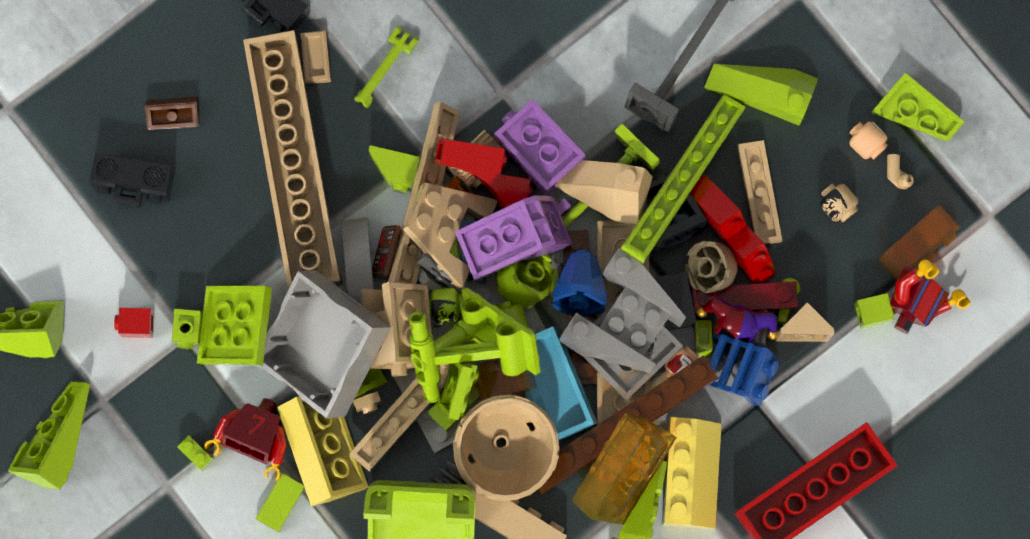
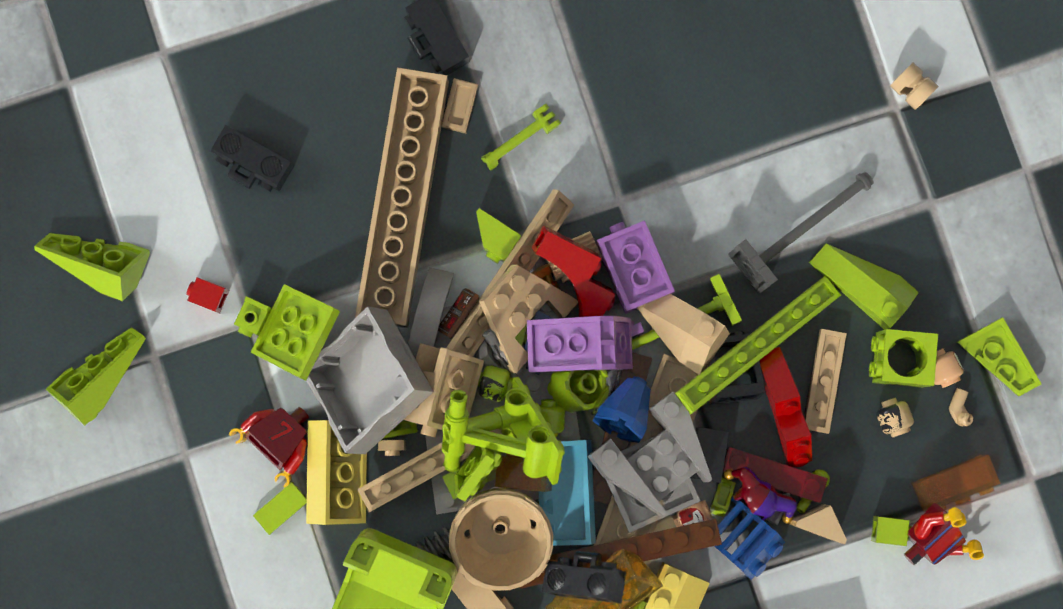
camera: 25 degrees right, 5 degrees up
reddish brown slope [145,97,199,130] -> none
lime piece [177,435,214,471] -> none
dark tan cylinder [685,241,738,293] -> none
none -> black piece [542,551,627,604]
none -> lime brick [869,329,938,388]

